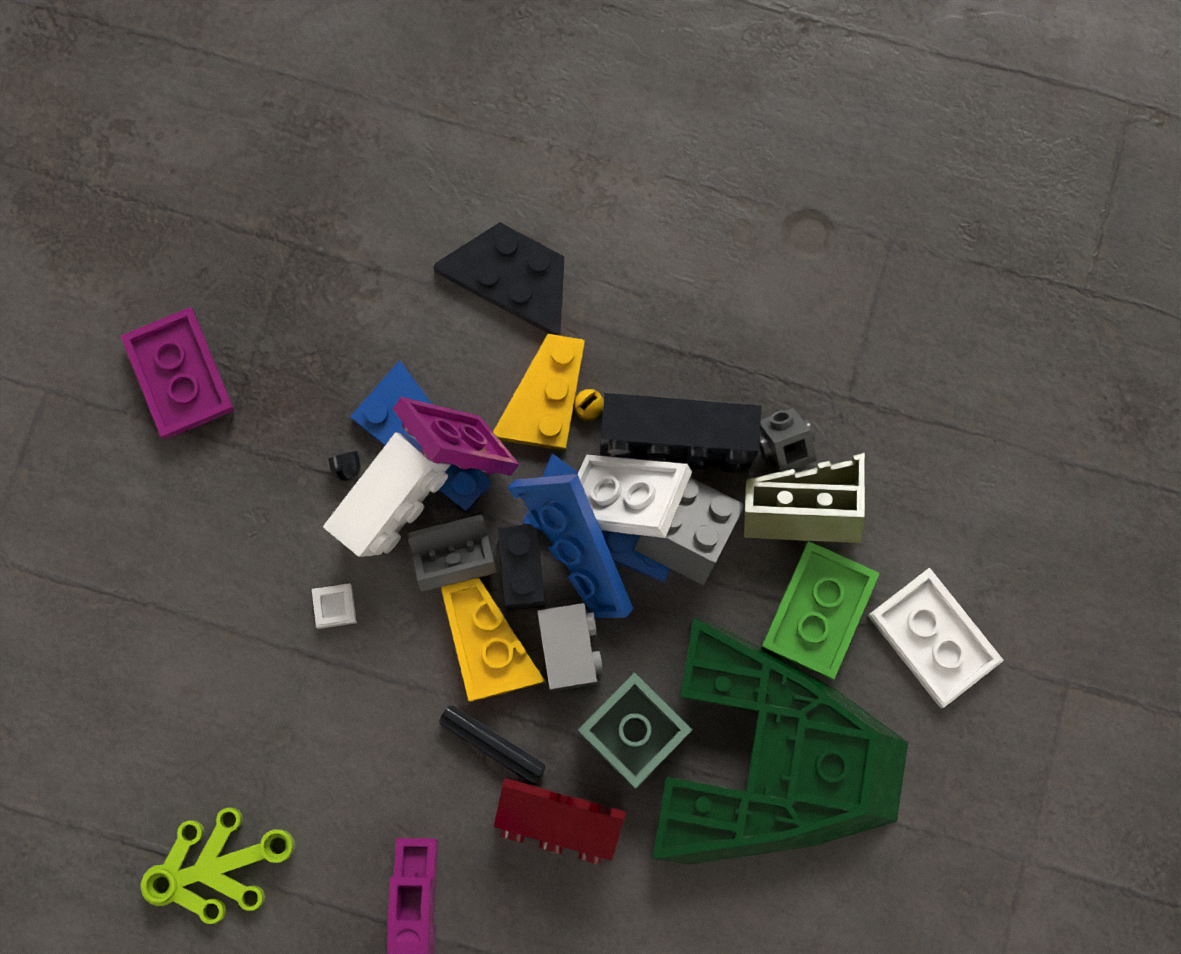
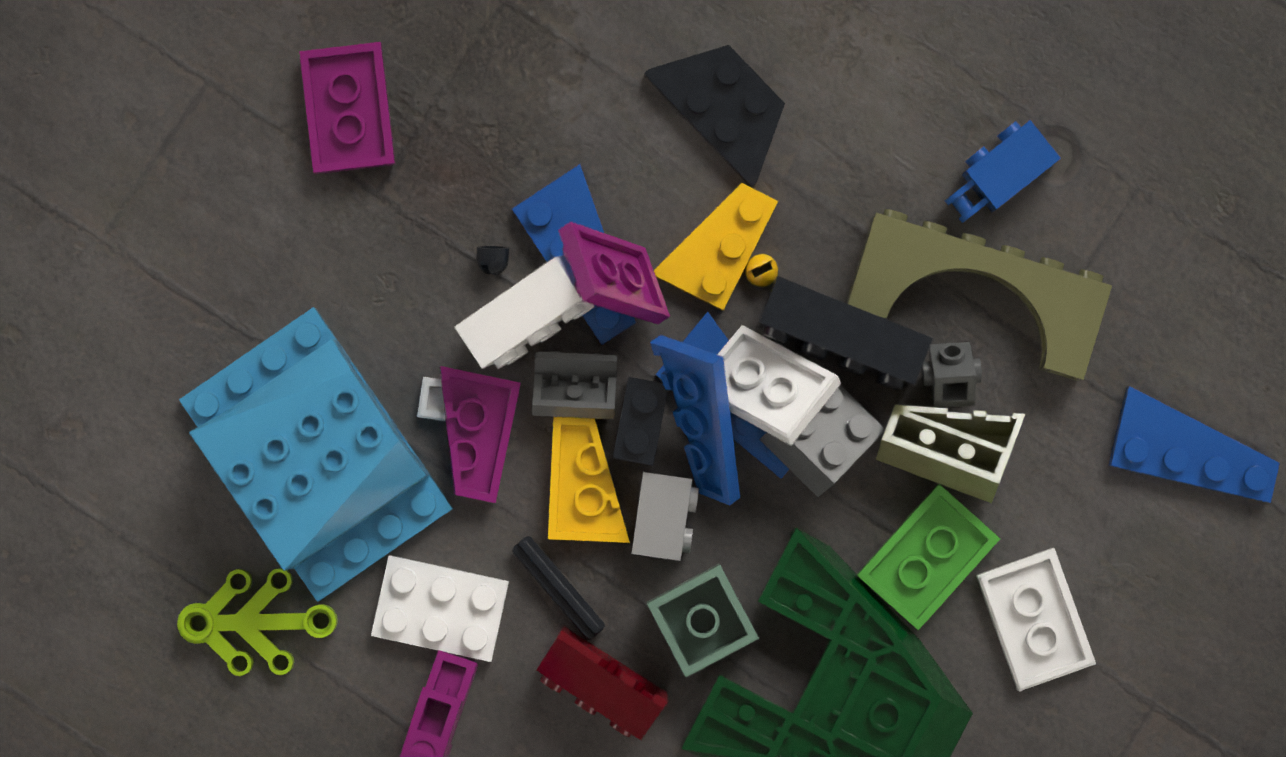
camera: 20 degrees right, 10 degrees up
none -> dark azure wedge [179,307,454,602]
none -> white plate [371,555,509,662]
none -> magenta wing [439,366,521,503]
none -> olive arch [846,209,1112,381]
none -> blue brick [945,120,1061,223]
none -> blue wing [1109,386,1280,503]

